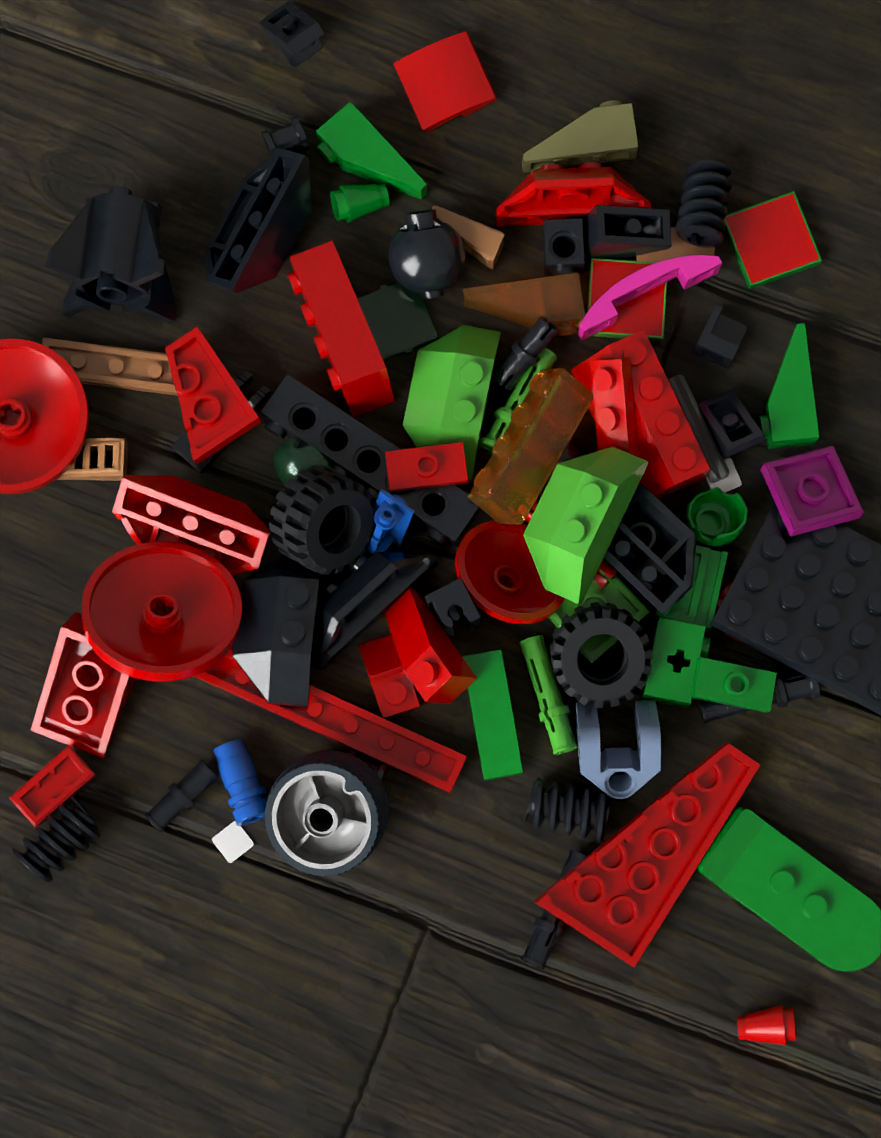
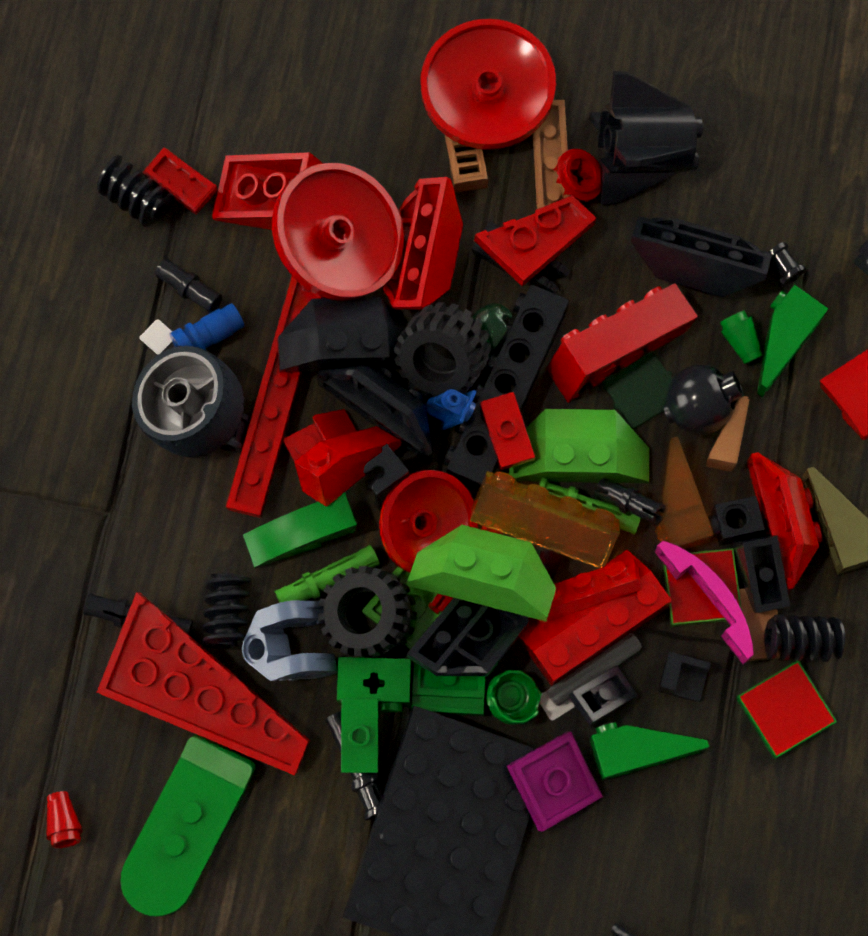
camera: 80 degrees right, 5 degrees down
none -> red gear [553,149,603,202]

